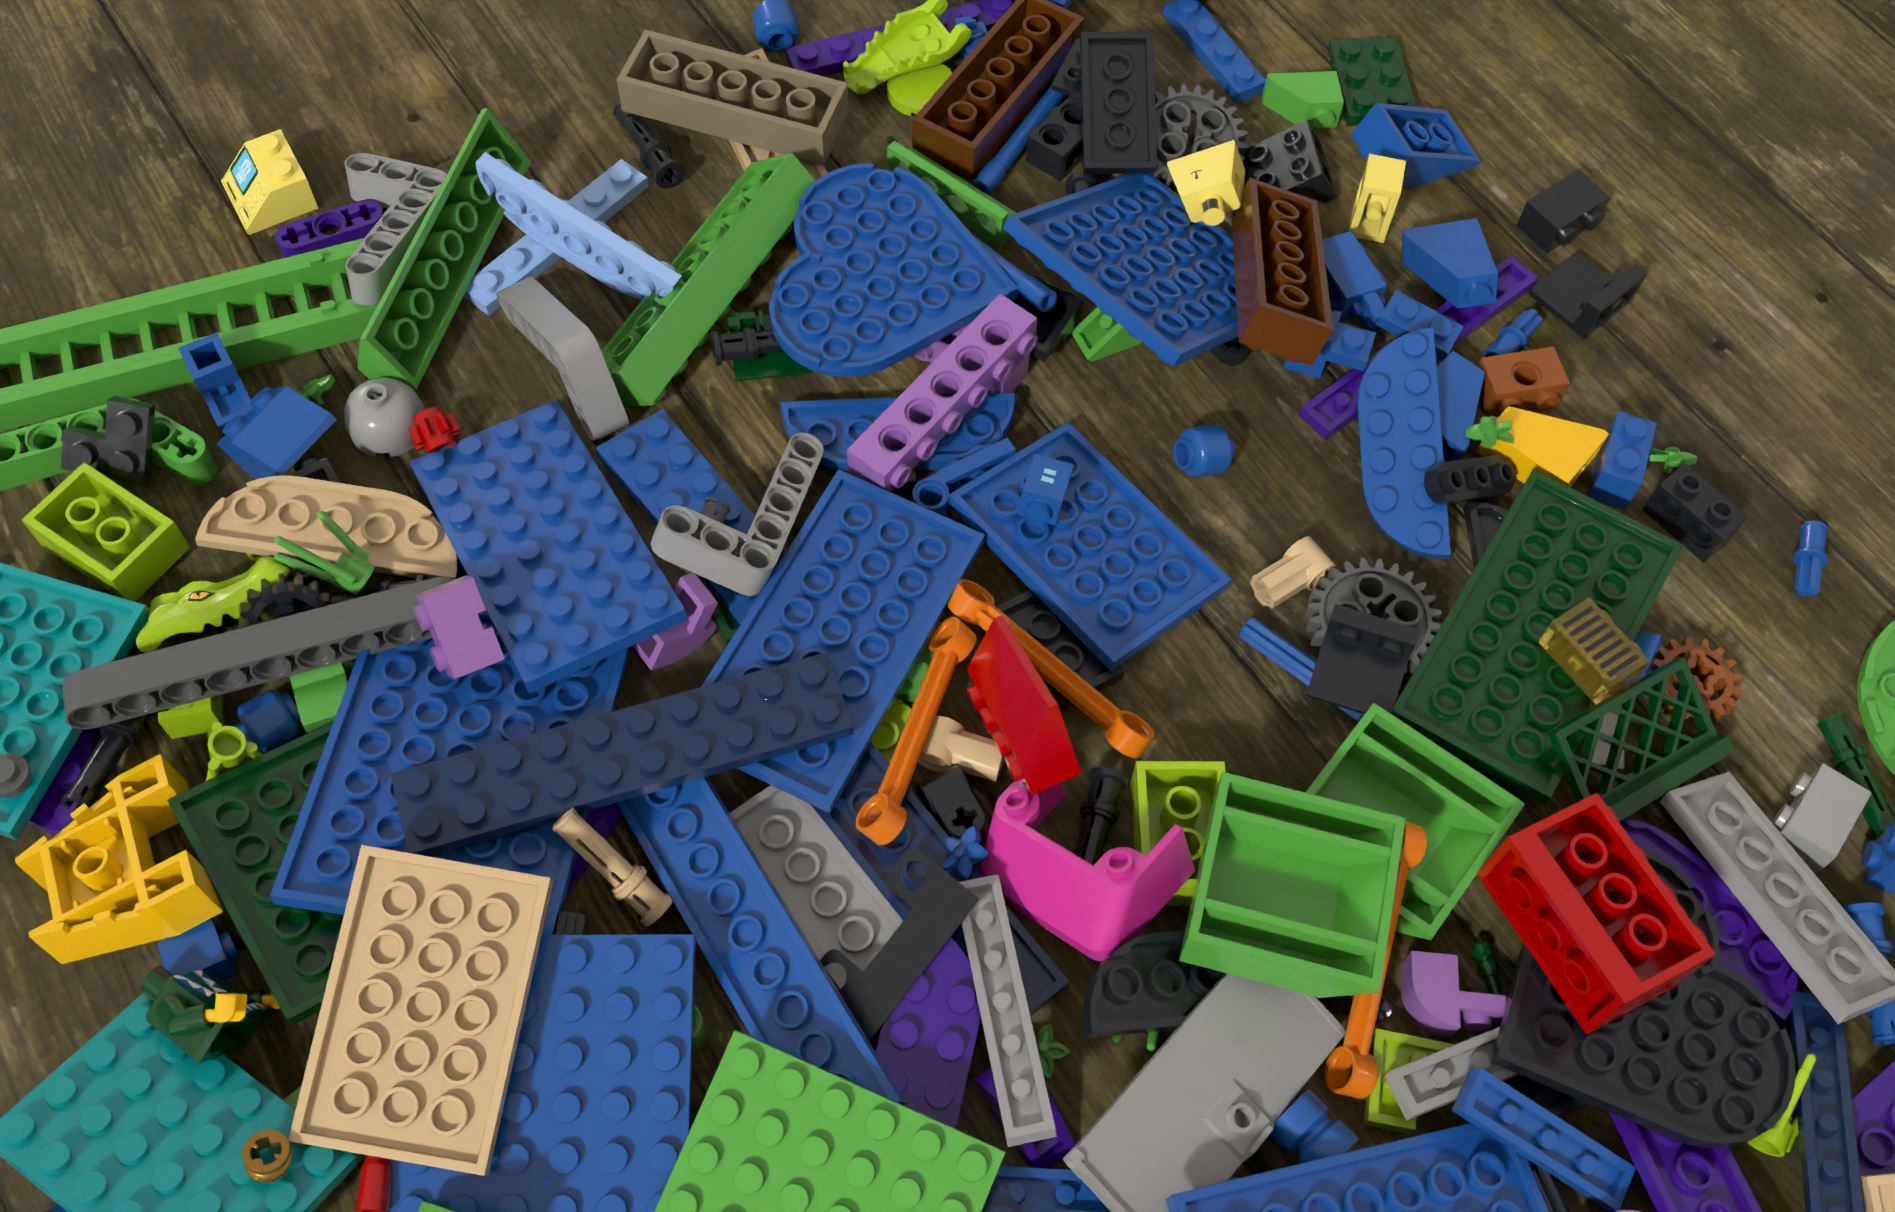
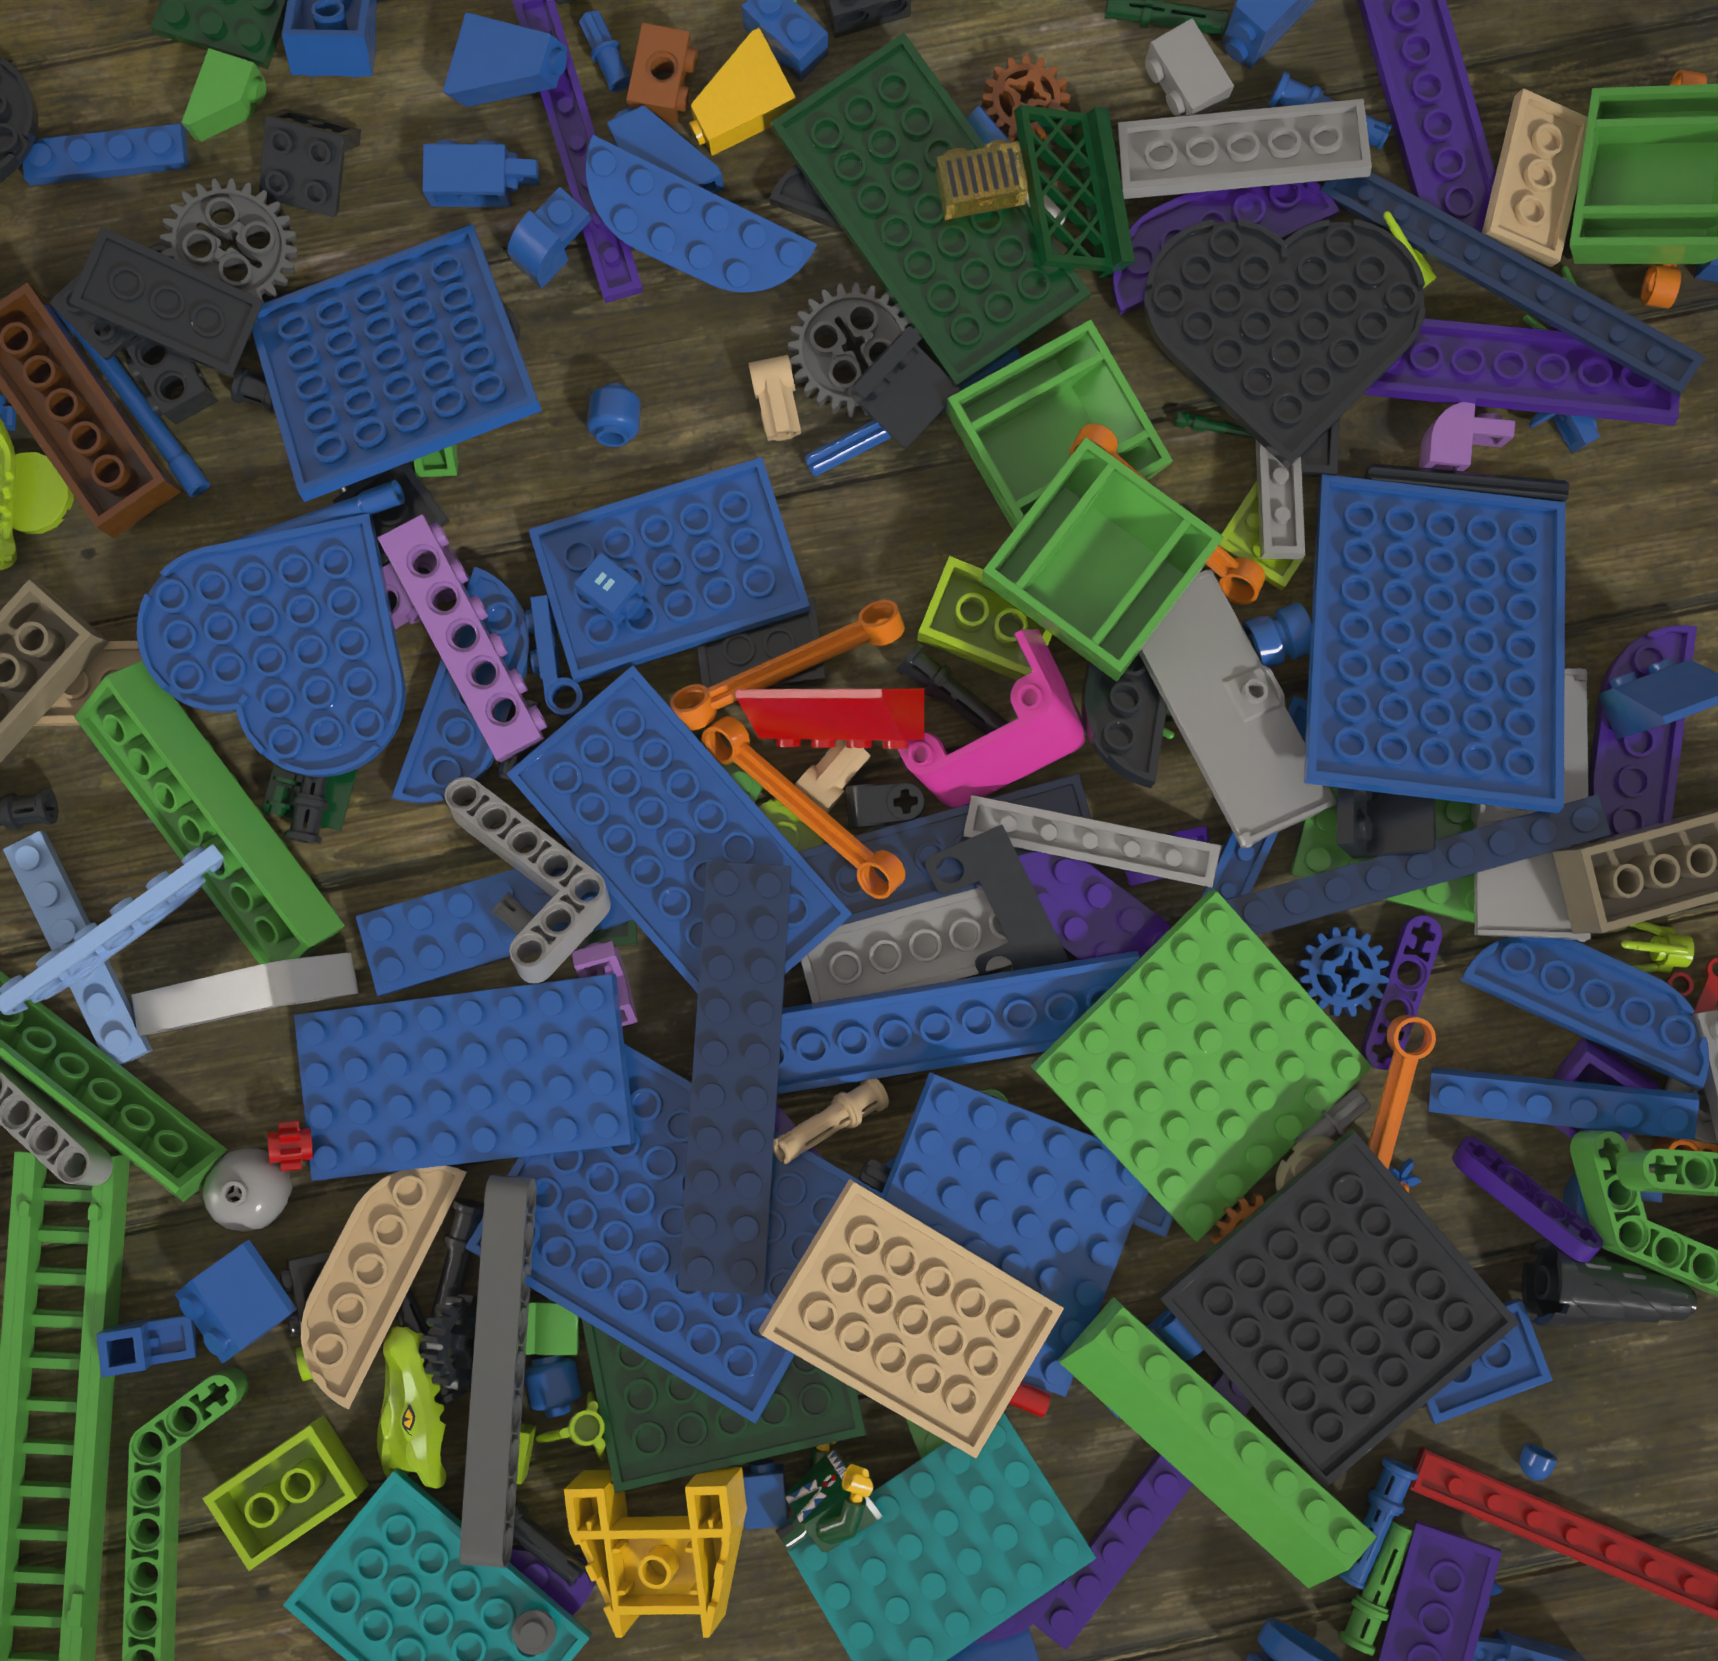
camera: 65 degrees left, 25 degrees up
black plate [61,396,155,486] -> none
pearl gold bush [242,1129,292,1183] -> none
bright green plant [274,511,375,595] -> none
bright green plant [297,375,335,406] -> none
medium lavender brick [413,576,505,679] -> none
bright green fence [887,141,1016,248] -> none
blue plant [941,826,989,879] -> none
bright green plant [1035,1023,1070,1081] -> none
light yellow torso [1167,140,1245,226] -> none
reddish brown brick [1231,178,1333,366] -> none
light yellow brick [1348,154,1406,243] -> none
blue plate [1376,290,1464,361] -> none
medium lavender brick [1401,951,1506,1041] -> none
black plate [1424,455,1515,505] -> none
blue plate [1452,1067,1636,1211] -> none
bright green plant [1465,416,1514,448] -> none
red brick [1477,793,1715,1034] -> none

